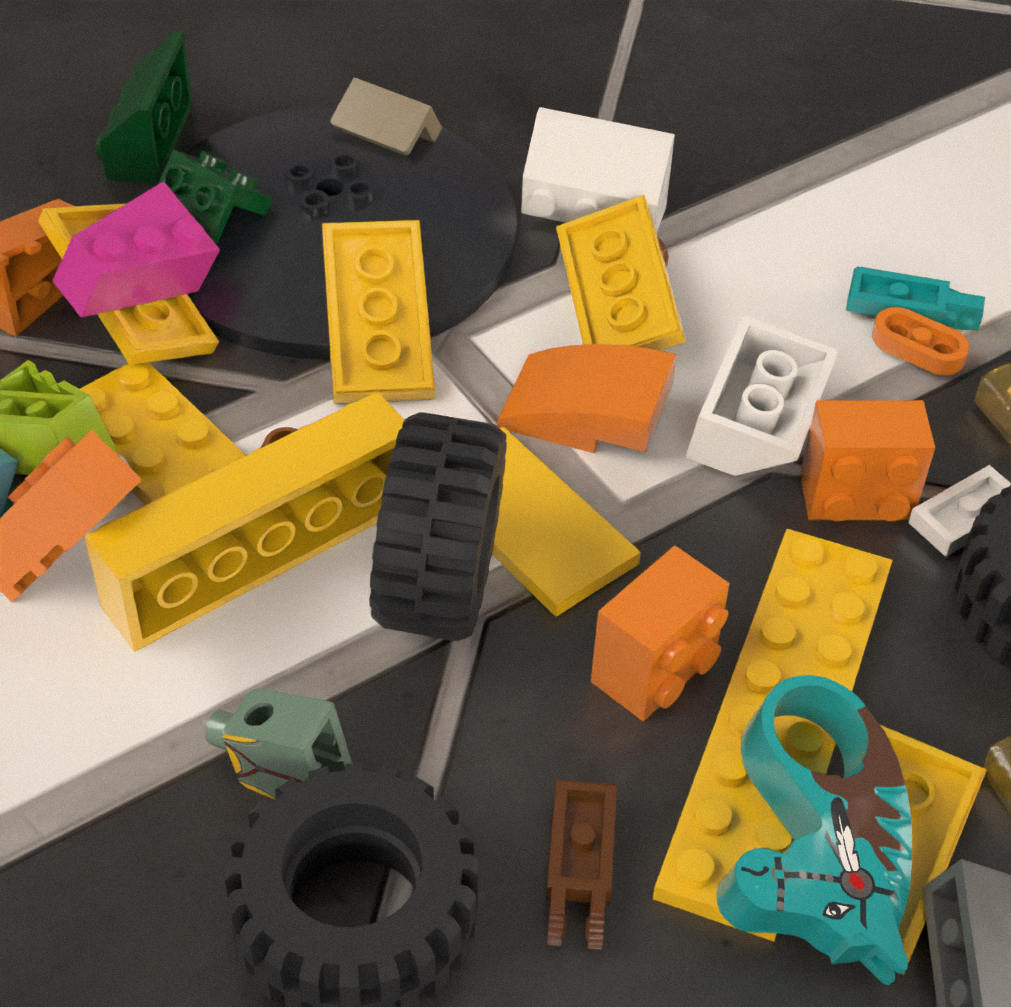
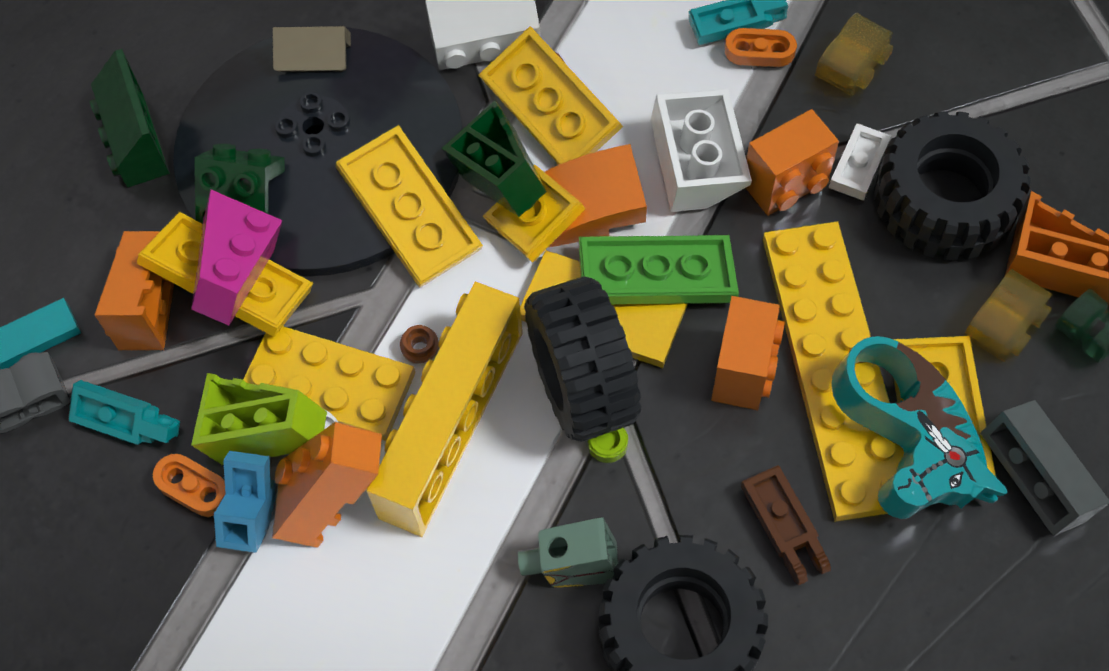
camera: 25 degrees left, 15 degrees up
none -> dark green wedge [441,100,547,217]
none -> yellow tile [482,164,585,263]
none -> bright green tile [578,235,739,304]
none -> lime tile [588,428,628,463]

